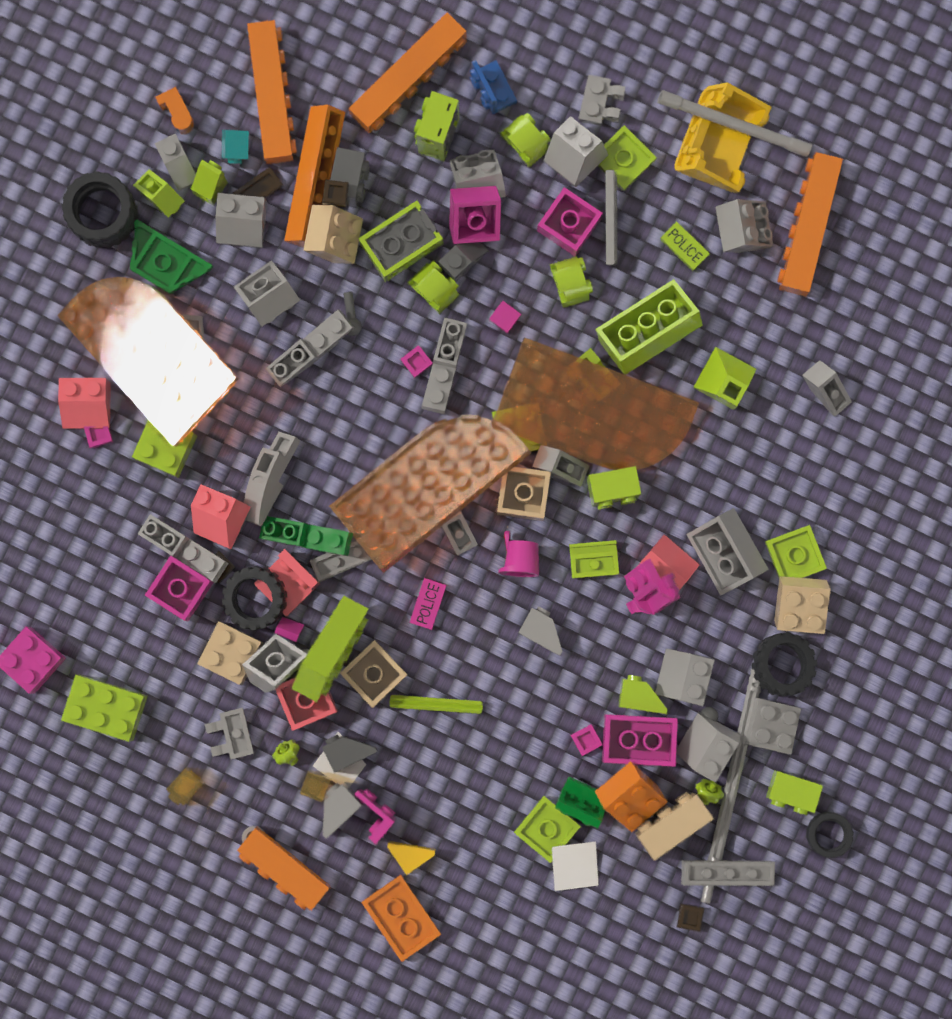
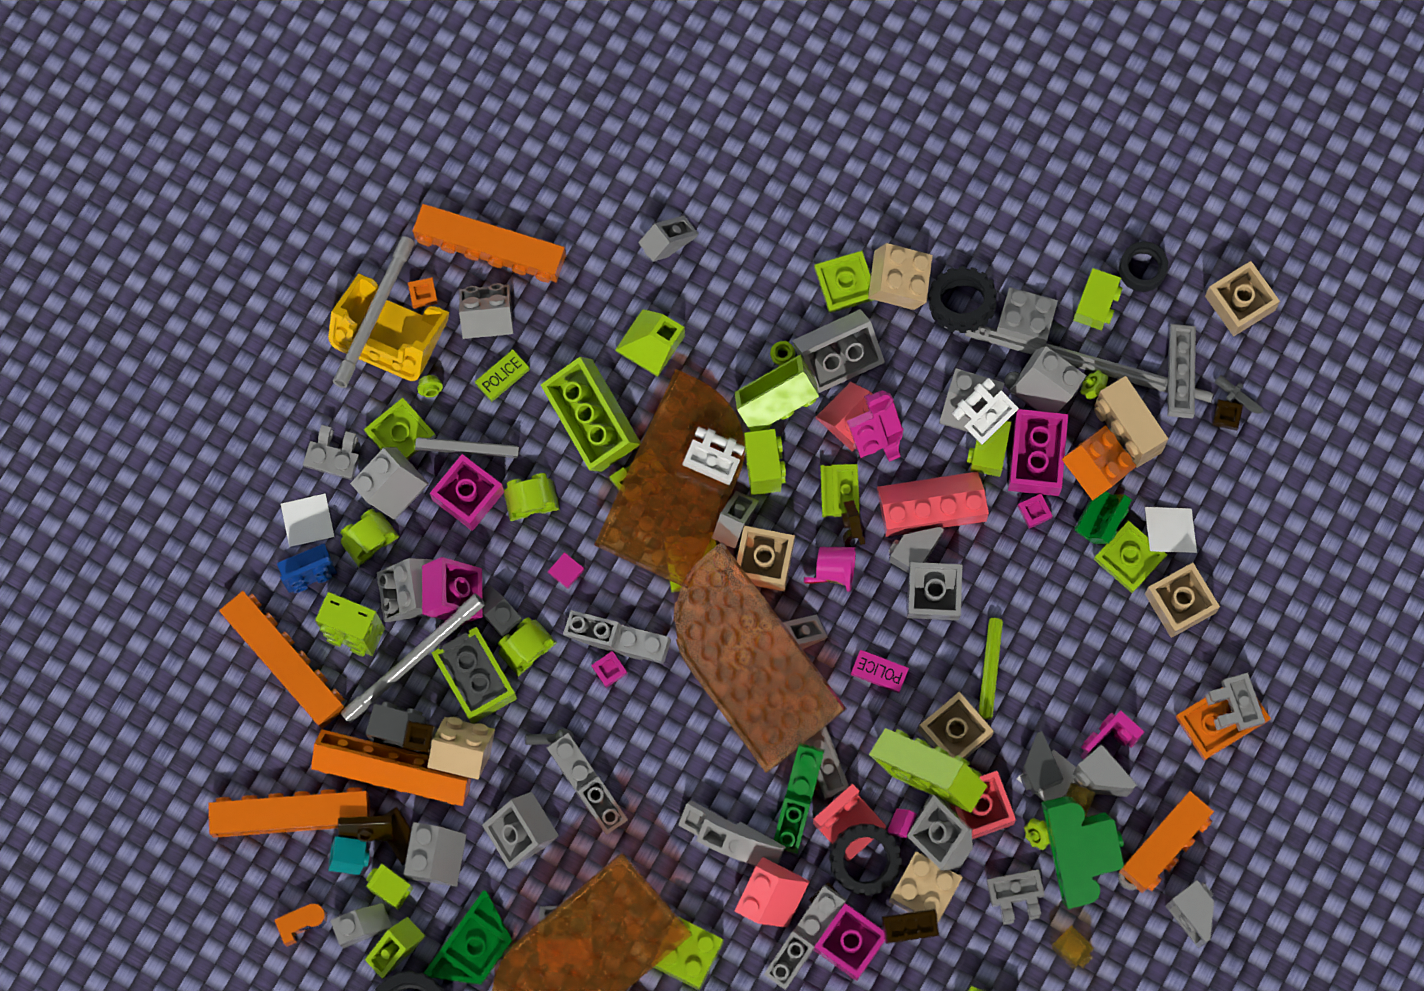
camera: 85 degrees left, 10 degrees down
yellow slope [387,841,436,875] -> none
none -> white sticker [281,494,334,547]
none -> dark brown plate [338,816,393,842]
none -> light grey piece [341,593,485,723]
none -> orange plate [408,277,438,309]
none -> lime plate [417,375,443,398]
none -> white plate [682,426,745,485]
none -> lime piece [735,354,819,432]
none -> lime plate [770,341,795,366]
none -> dark brown plate [841,500,865,547]
none -> coral slope [877,471,989,537]
none -> dark brown plate [882,909,939,944]
none -> light grey slope [907,562,962,620]
none -> white plate [951,378,1019,445]
none -> green brick [1041,796,1124,909]
none -> tan brick [1145,563,1220,638]
none -> light grey slope [1165,880,1214,949]
none -> tan brick [1205,261,1280,337]
none -> light grey plate [1205,673,1265,731]
none -> dark grey piece [1215,375,1263,414]

